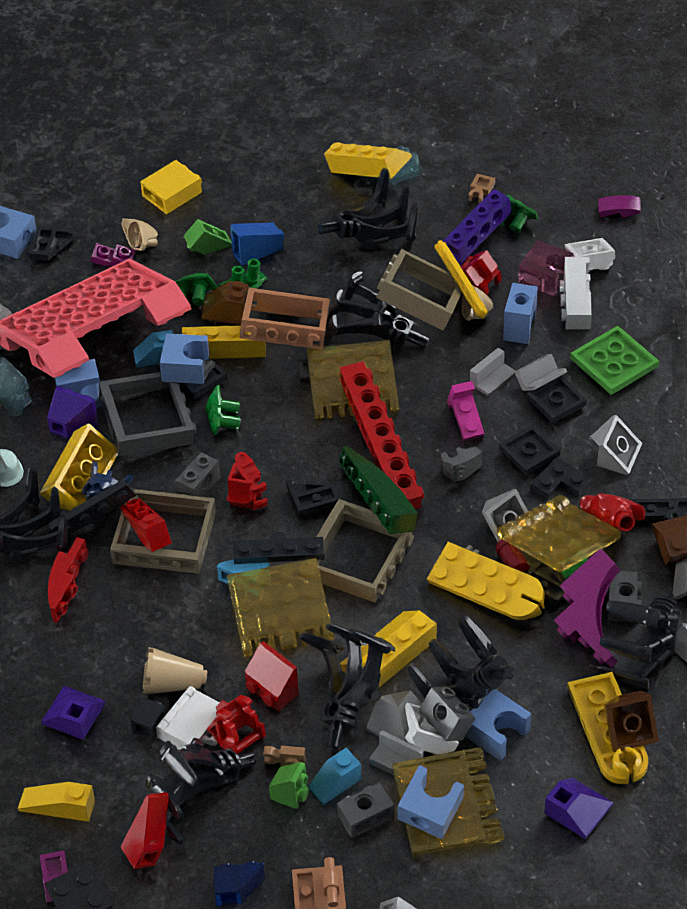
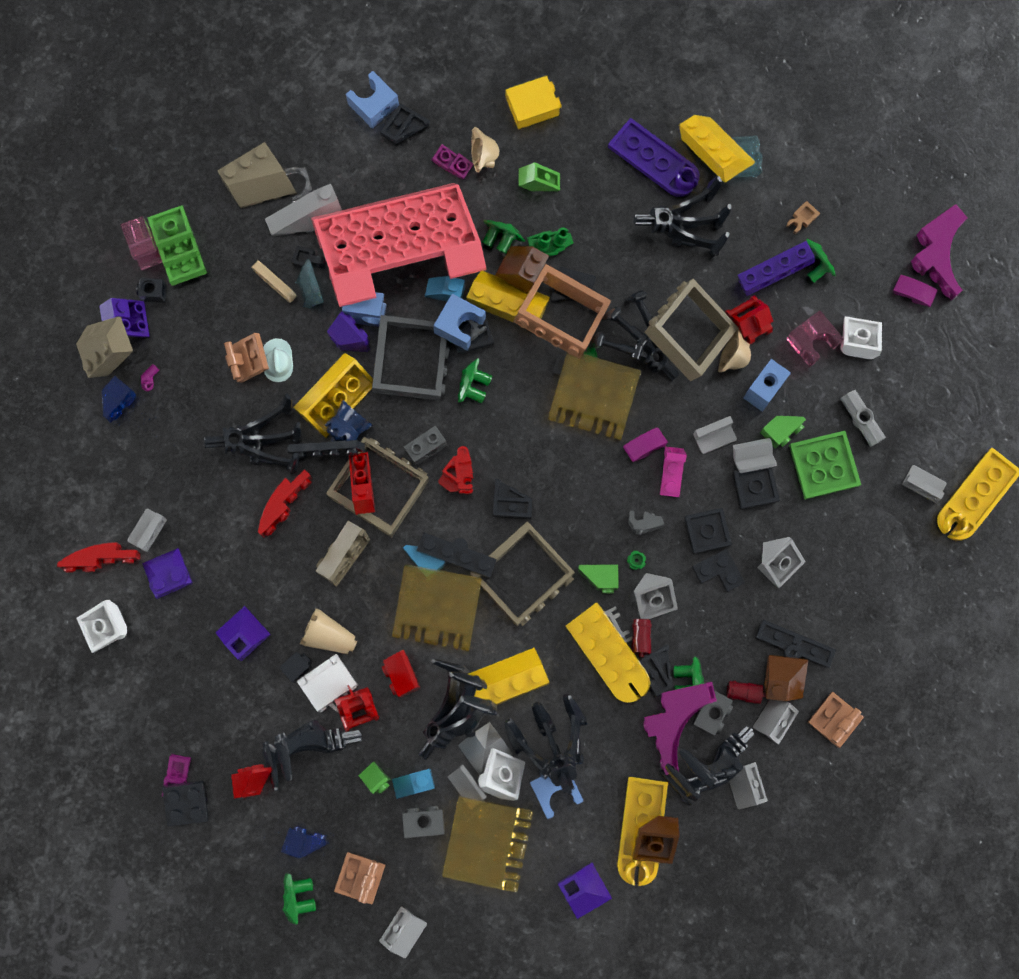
camera: 20 degrees right, 30 degrees up
yellow slope [18,782,95,822] -> none
blue slope [230,223,285,266] -> none
medium nougat plate [263,746,306,767] -> none
red brick [339,361,424,509] -> none
dark green slope [339,446,418,534] -> none
medium blue piece [397,765,464,839] -> none
dark grey brick [419,687,476,741] -> none
yellow axle [434,240,488,318] -> none
clear yellow hinge [497,495,621,573] -> none
white wedge [560,257,591,329] -> none
red animal [579,493,645,532] -> none
none -> dark tan wedge [316,521,370,587]
none -> bright green slope [578,565,618,594]
none -> dark purple plate [608,118,700,197]
none -> magenta slope [623,427,668,462]
none -> green plate [627,551,646,570]
none -> dark red piece [726,680,765,704]
none -> bright green slope [760,416,806,449]
none -> light grey piece [841,390,886,447]
none -> magenta arch [911,204,968,300]

